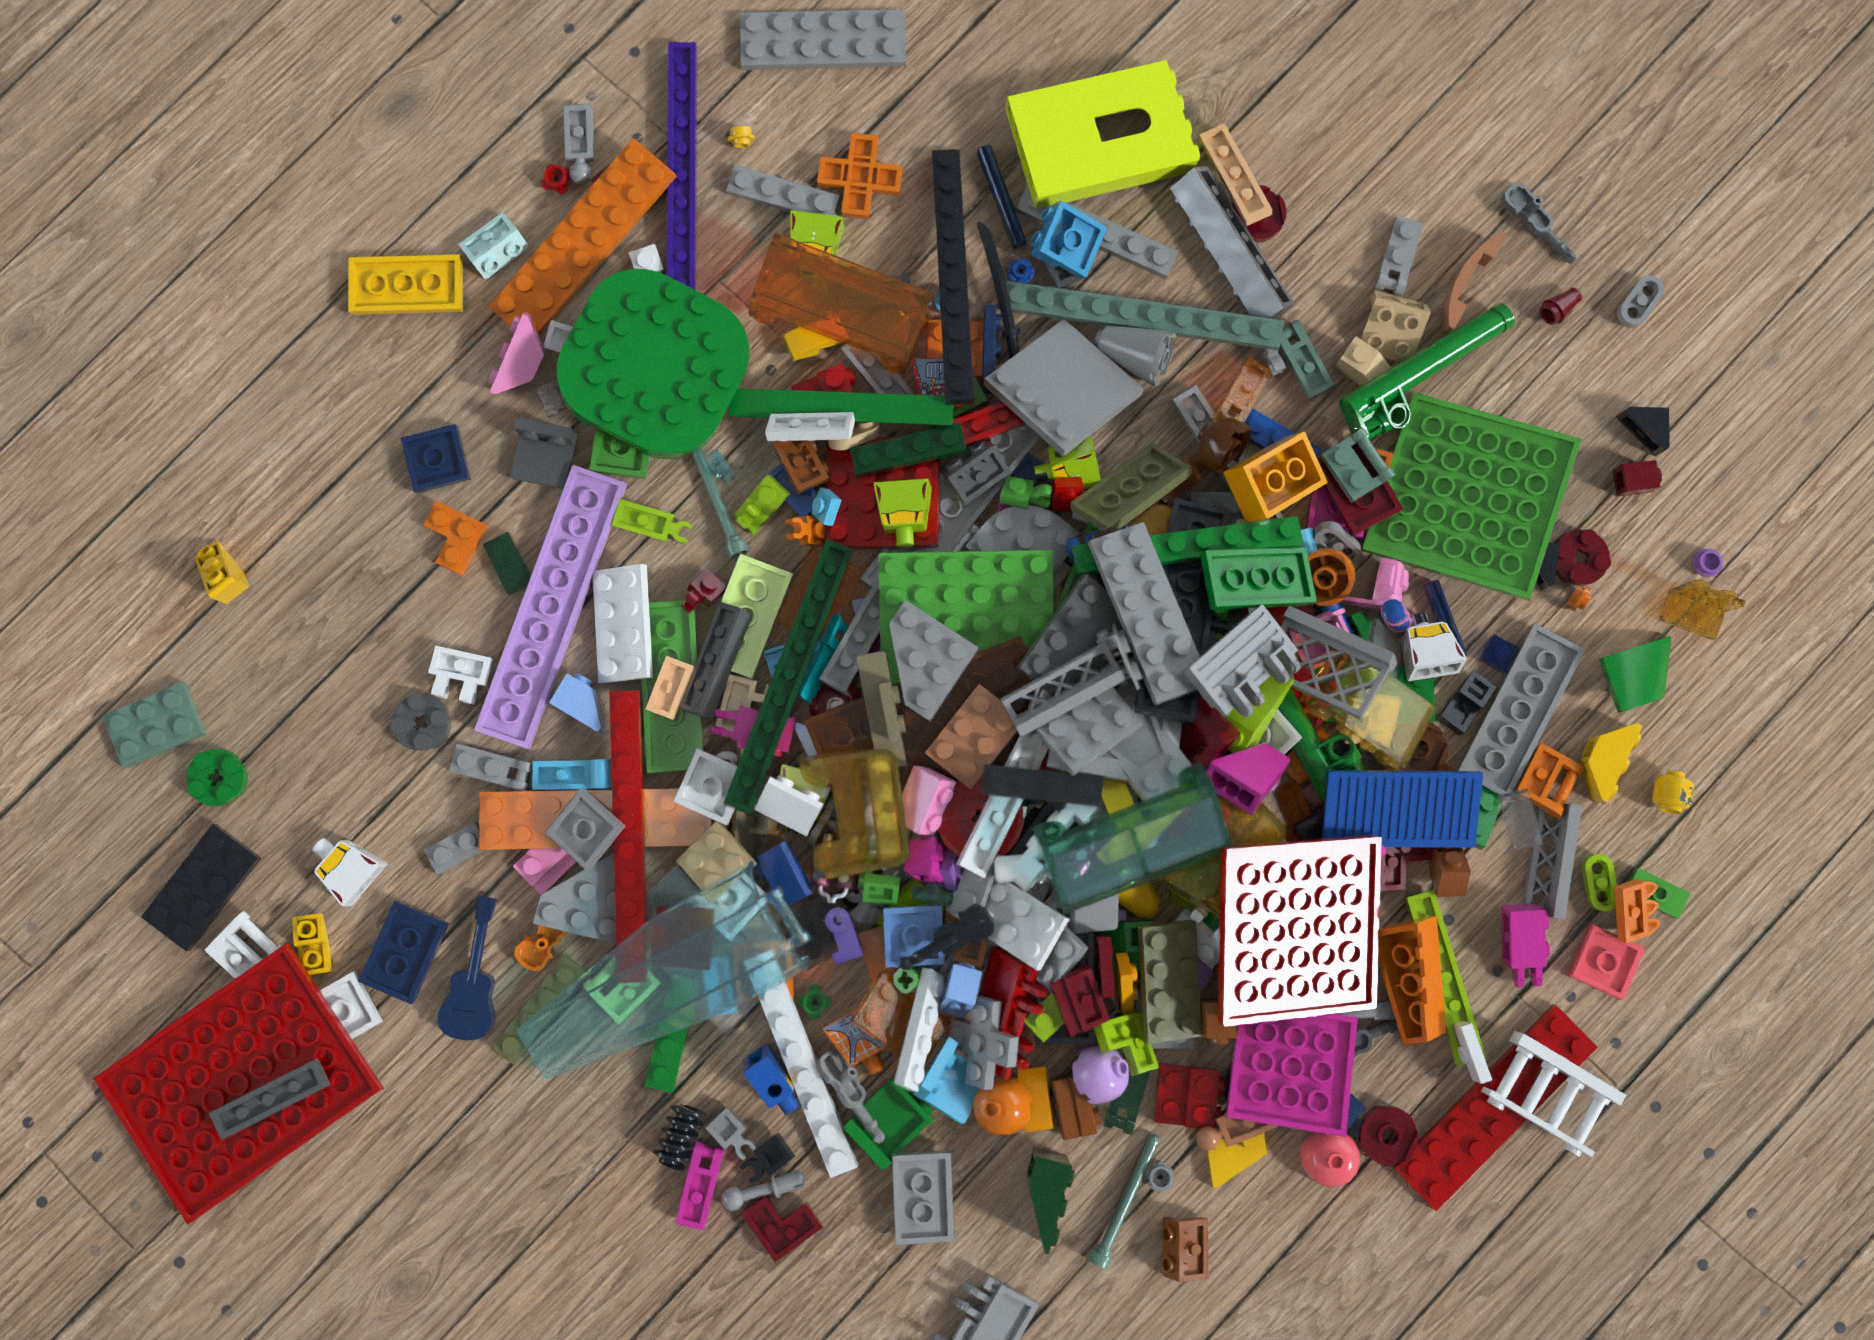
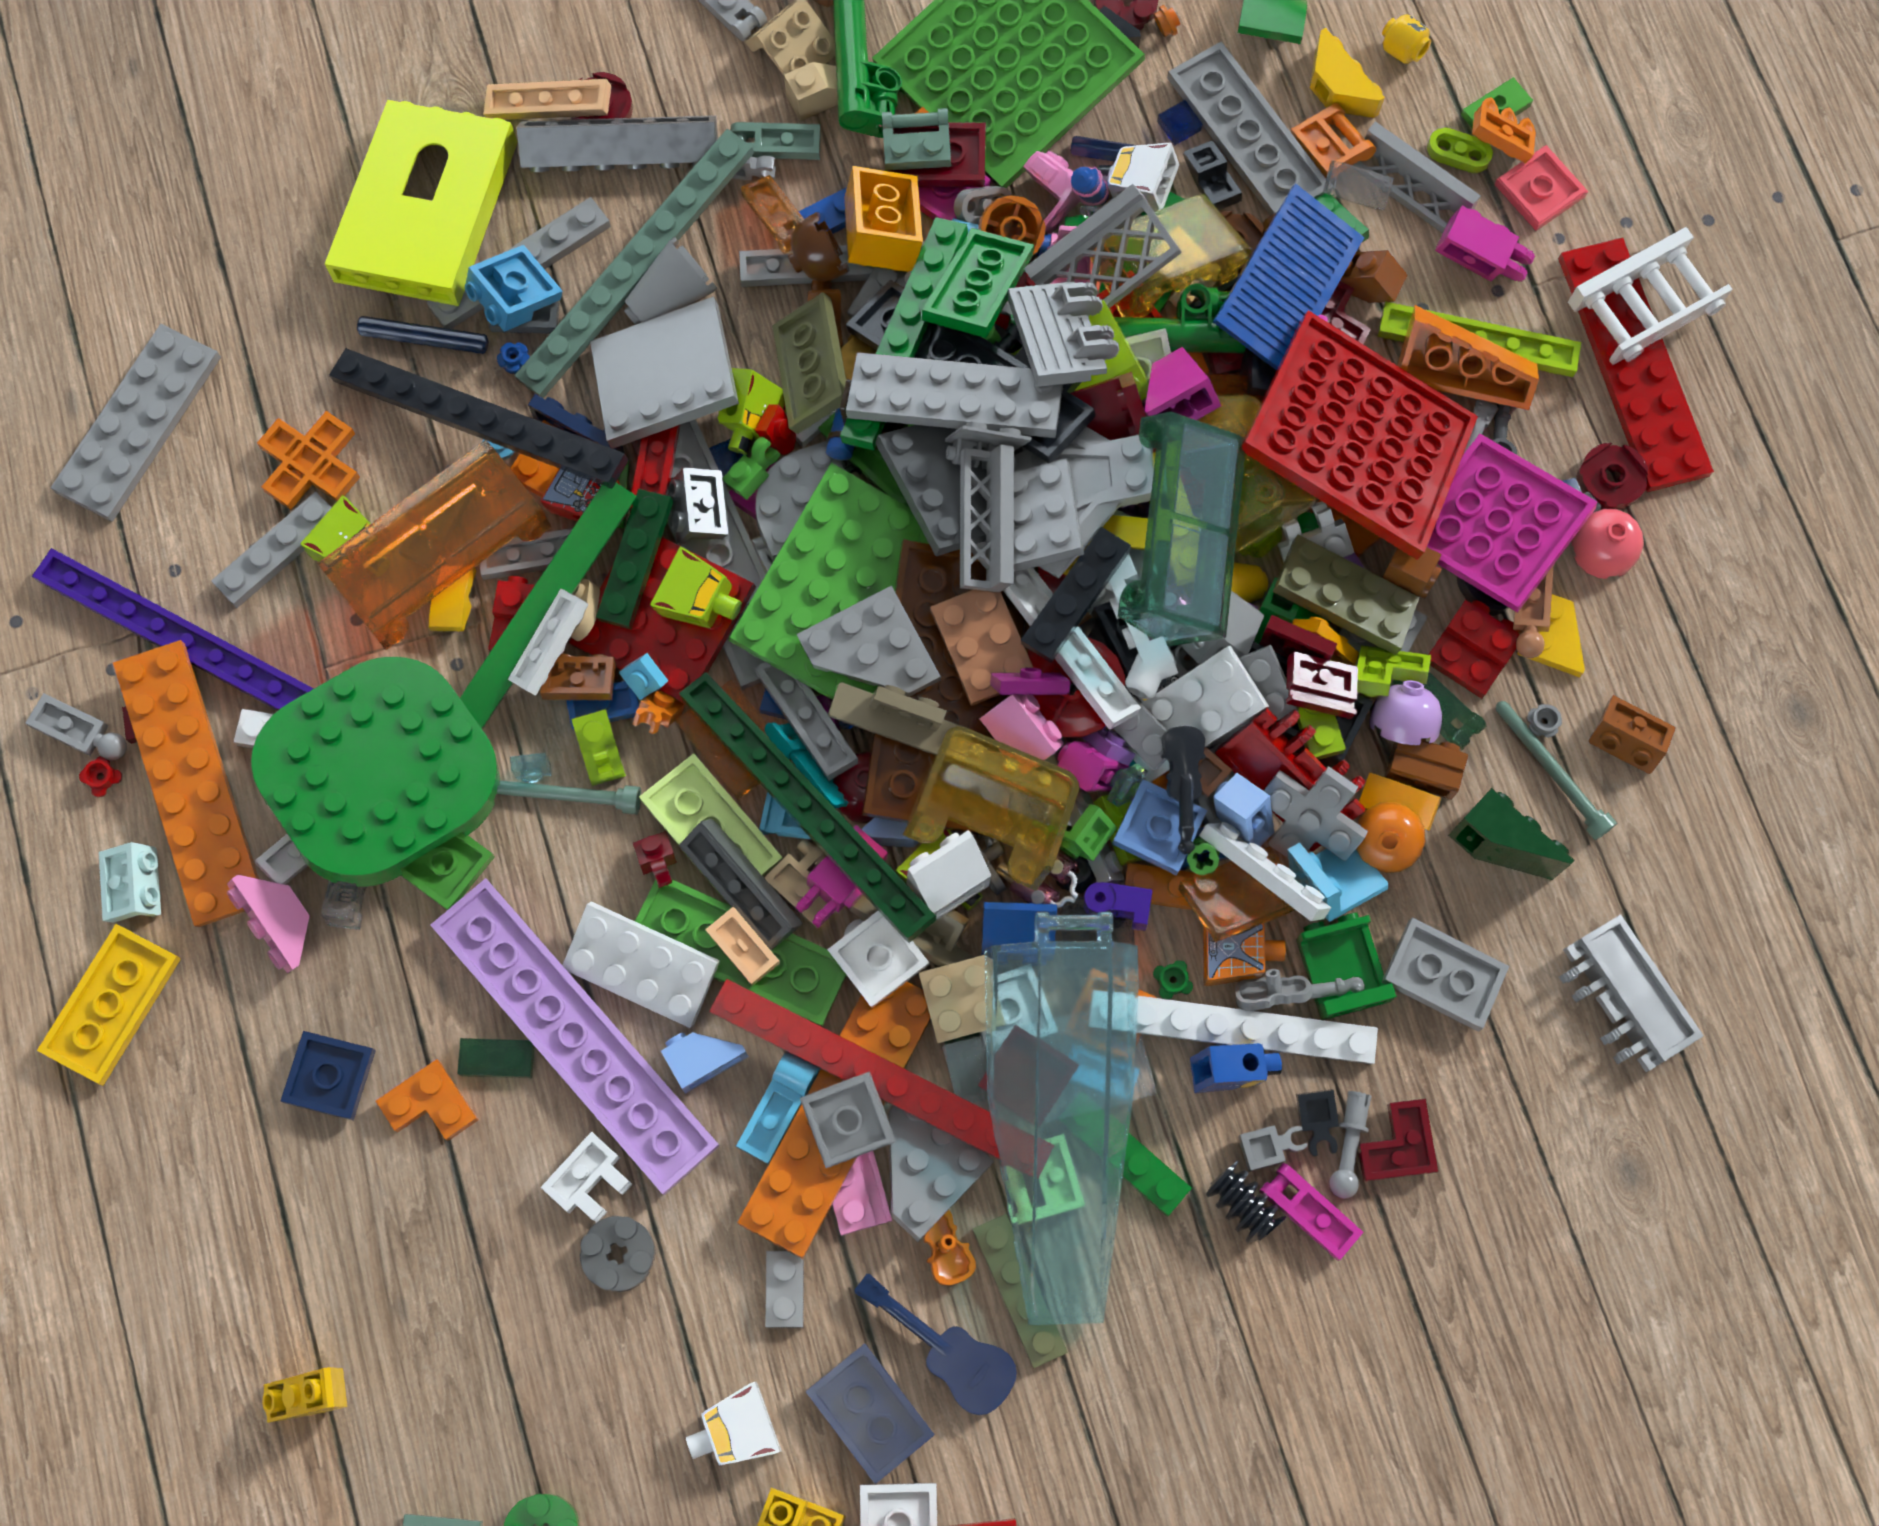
camera: 60 degrees left, 10 degrees down
light grey plate [449,744,533,791] -> none
dark grey bracket [510,417,577,489] -> none
lime plate [612,499,692,544] -> none
yellow plate [727,126,755,148] -> none
black sword [977,222,1020,359] -> none
white plate [1453,1021,1492,1084] -> none
none -> magenta plate [990,667,1070,695]

